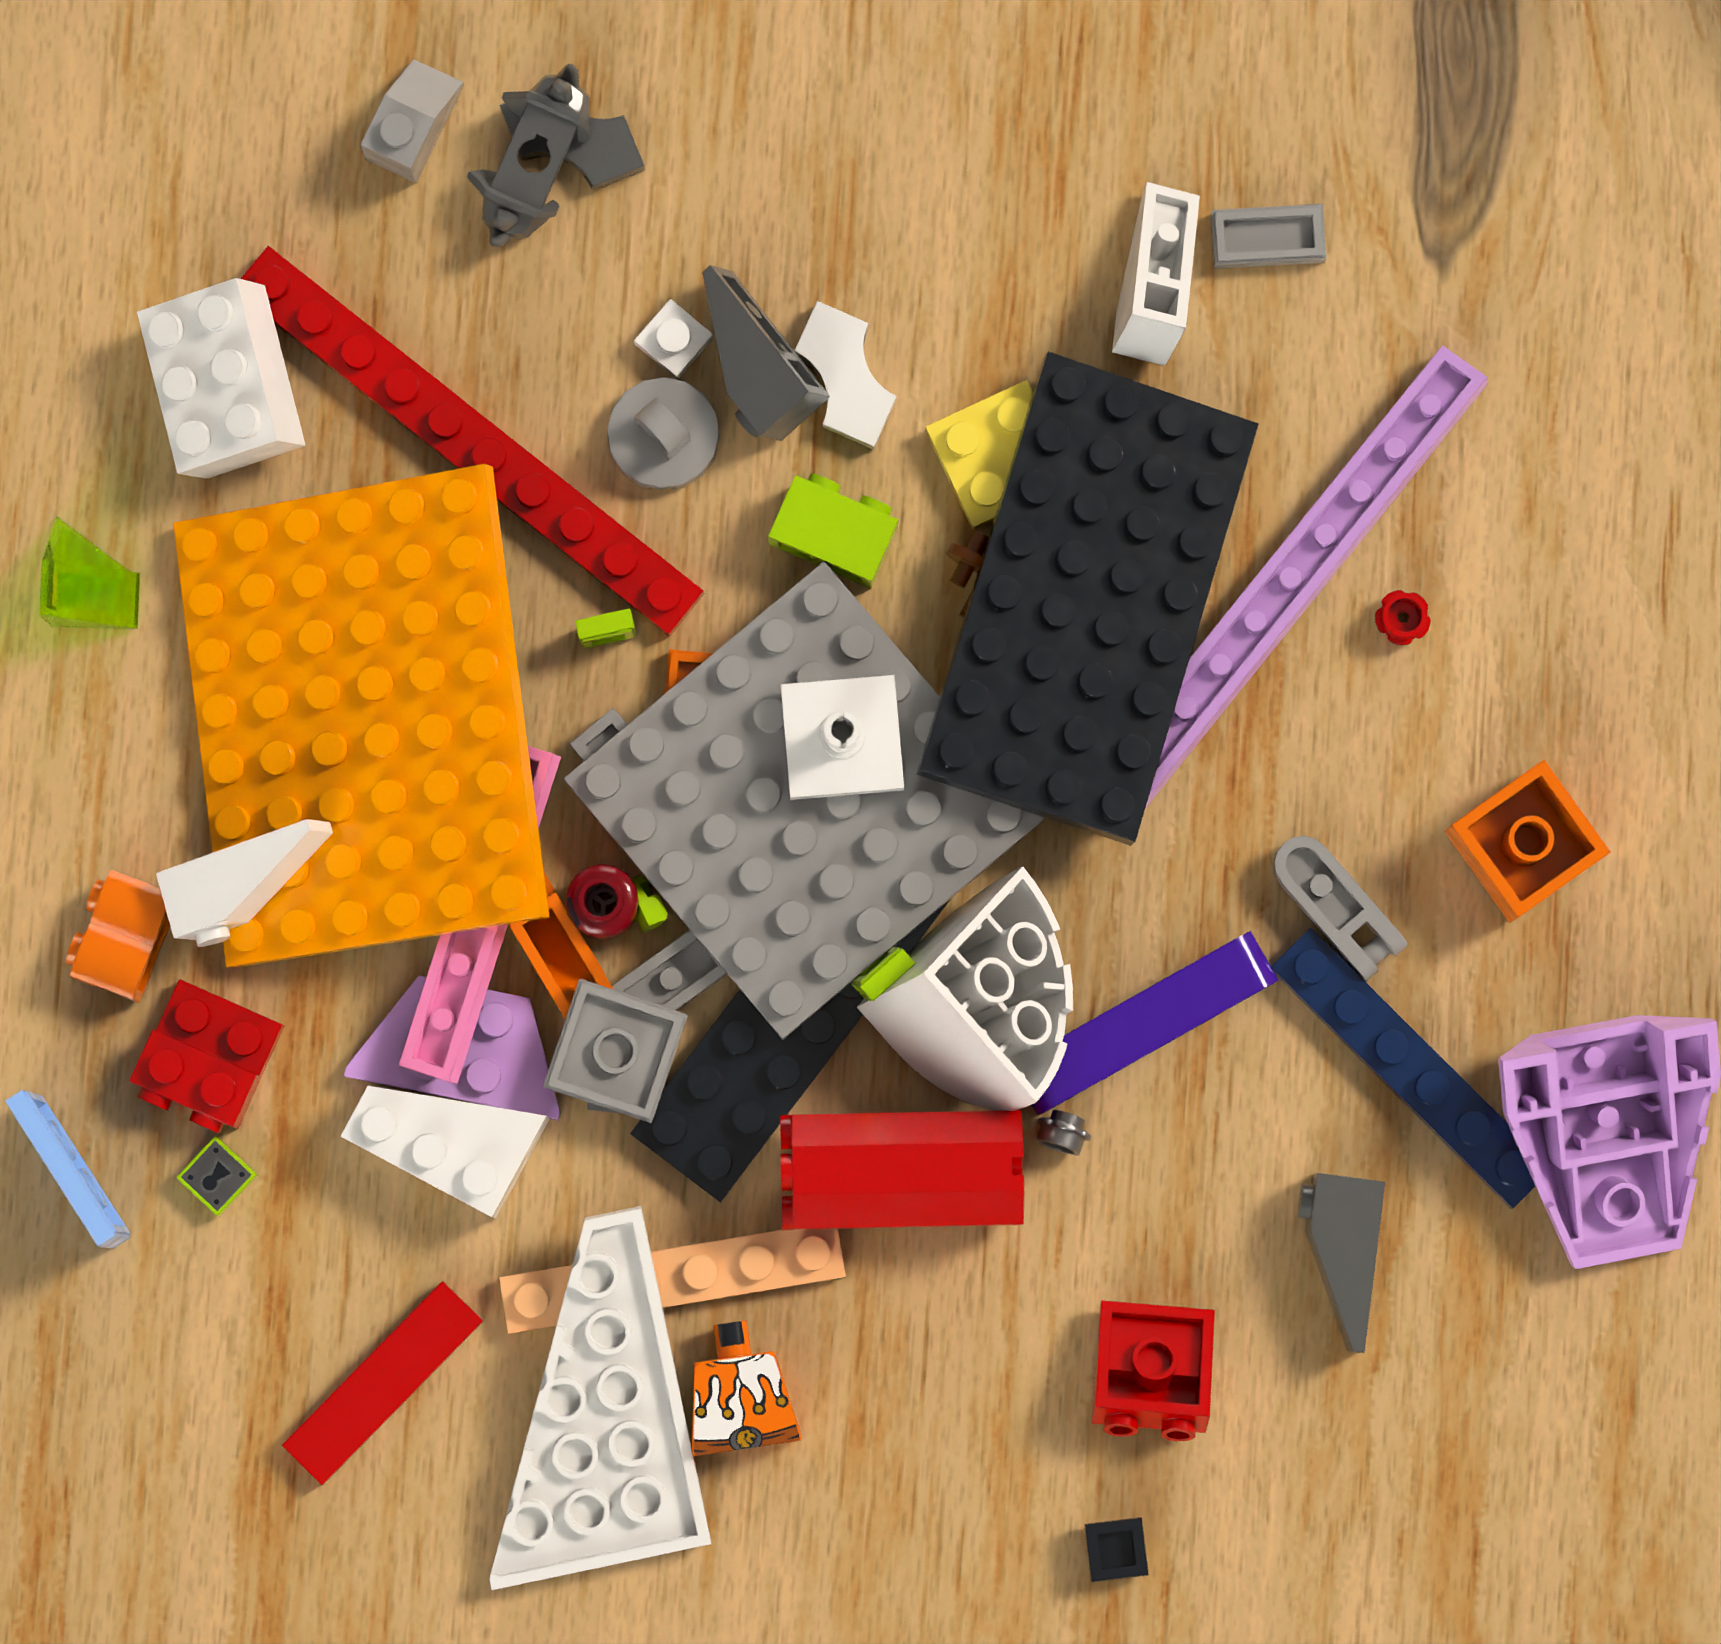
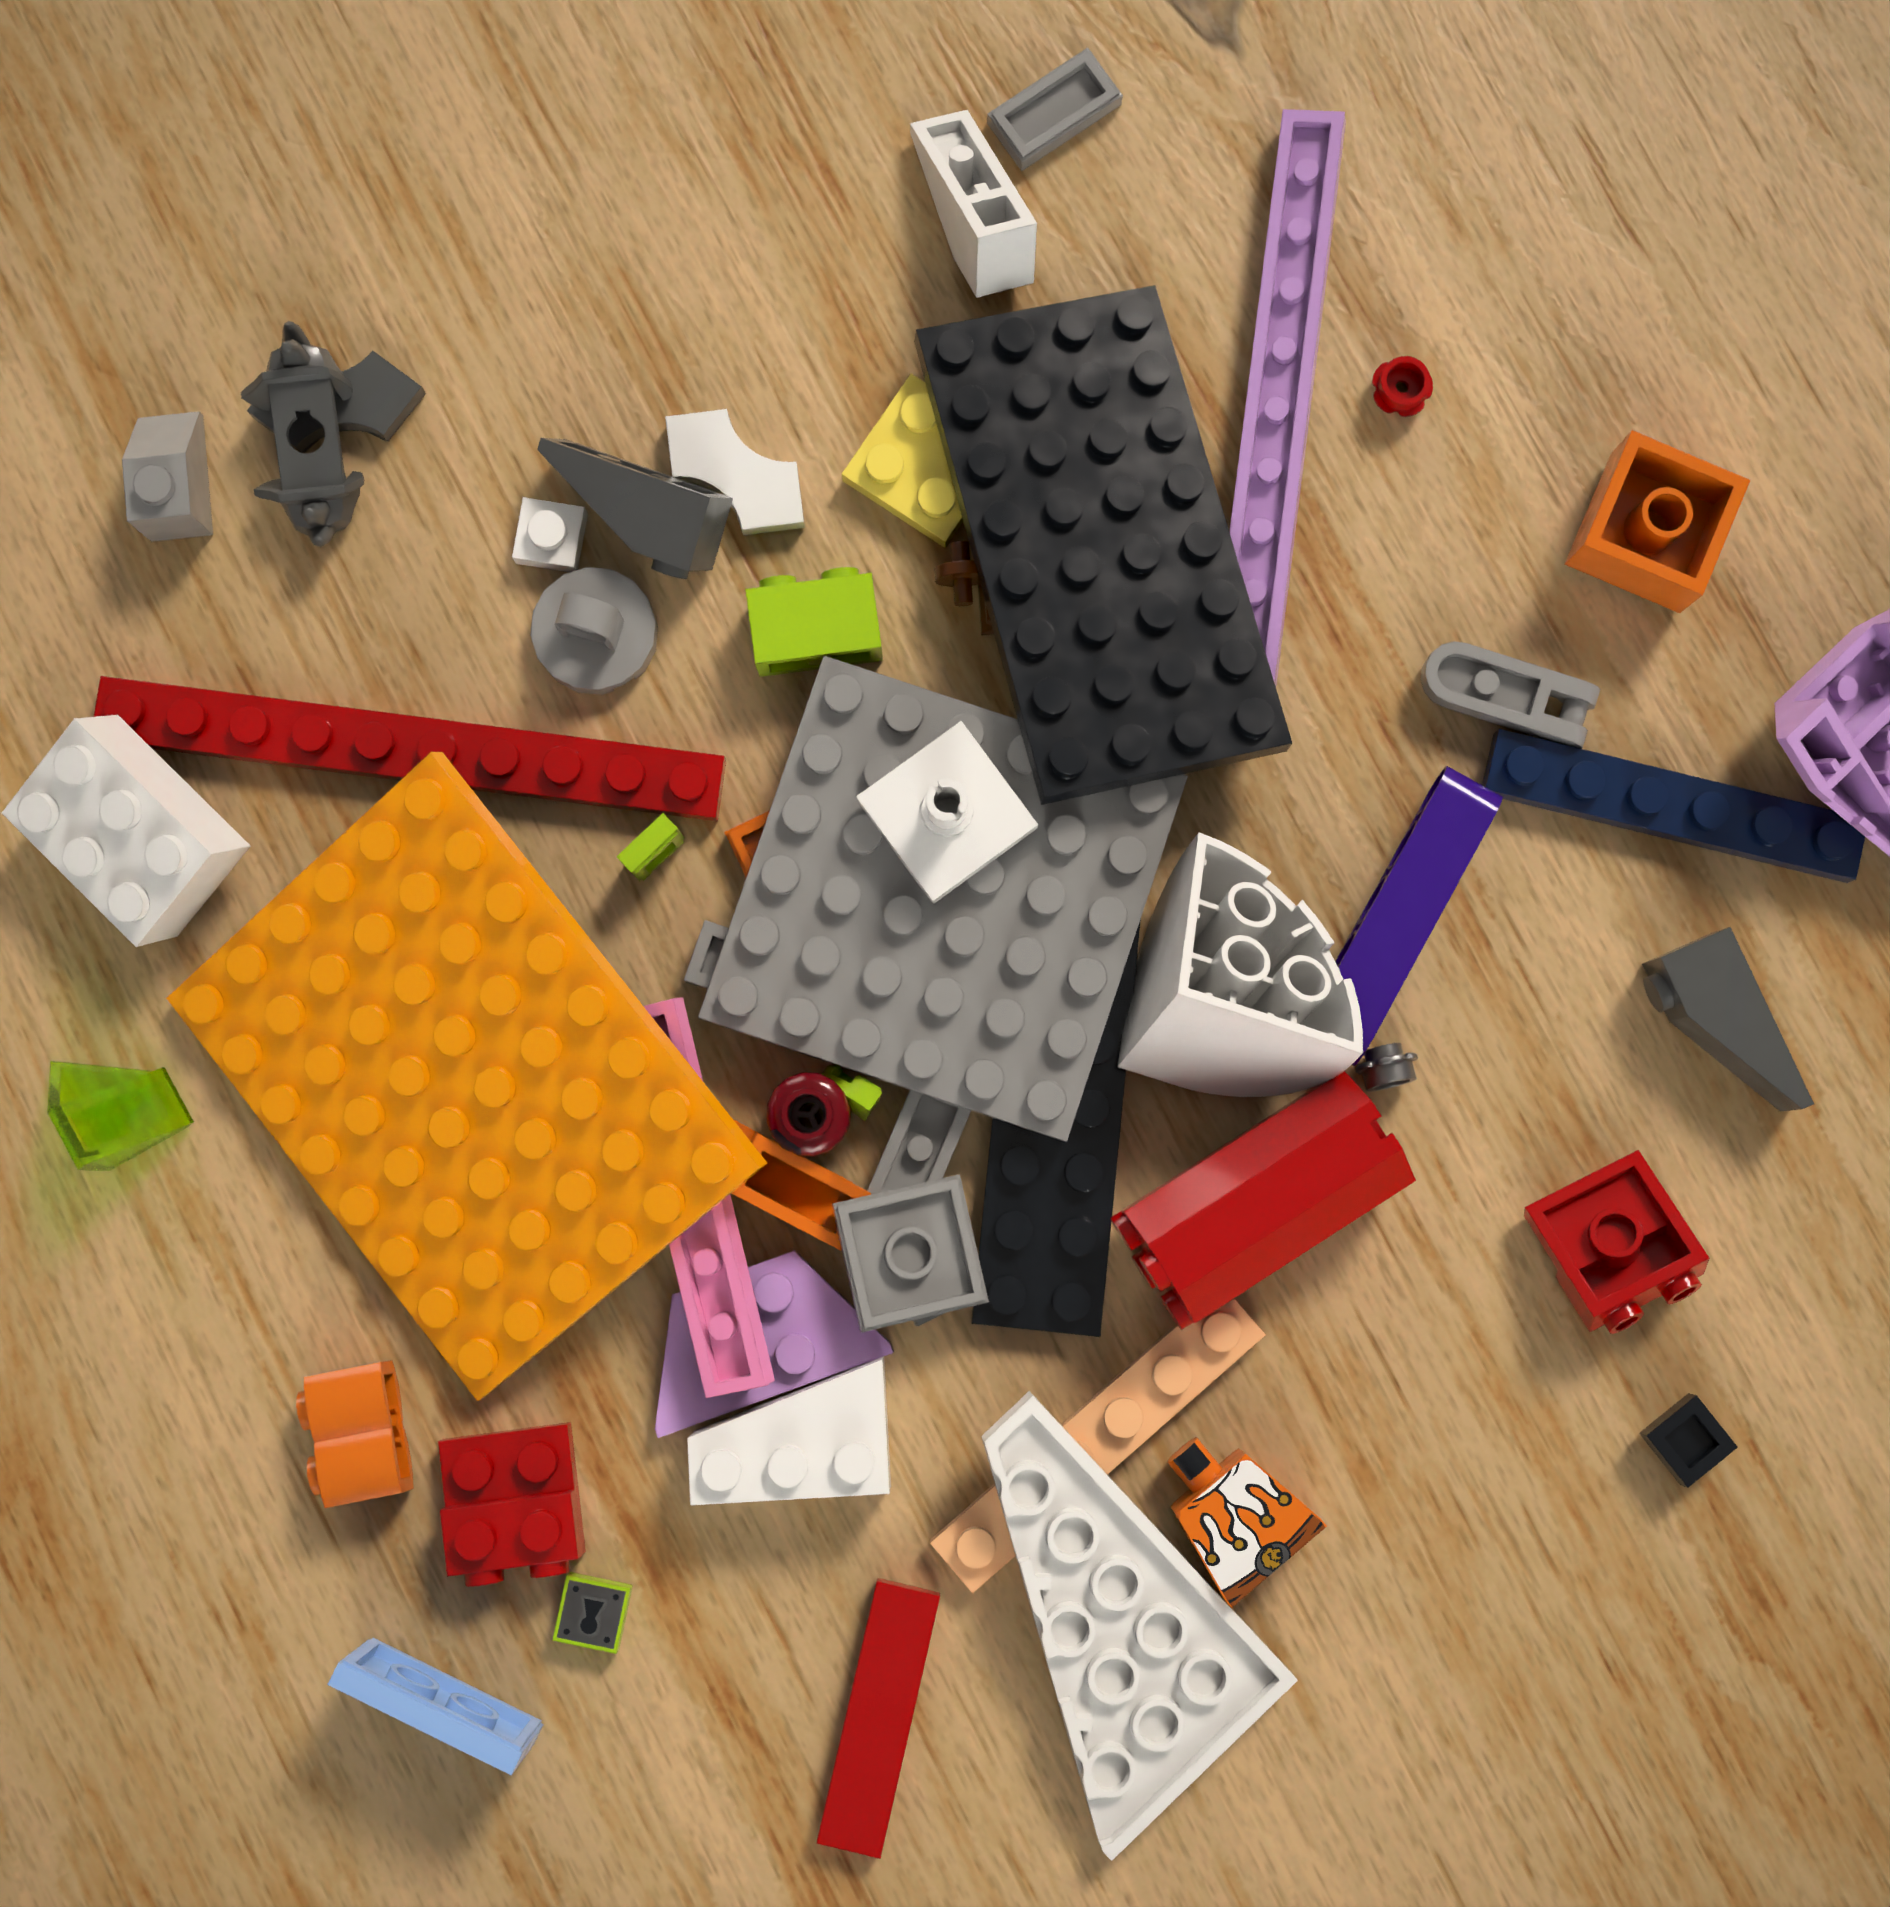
camera: 30 degrees left, 0 degrees up
white slope [156,819,333,947] -> none
lime tile [851,946,916,1001] -> none

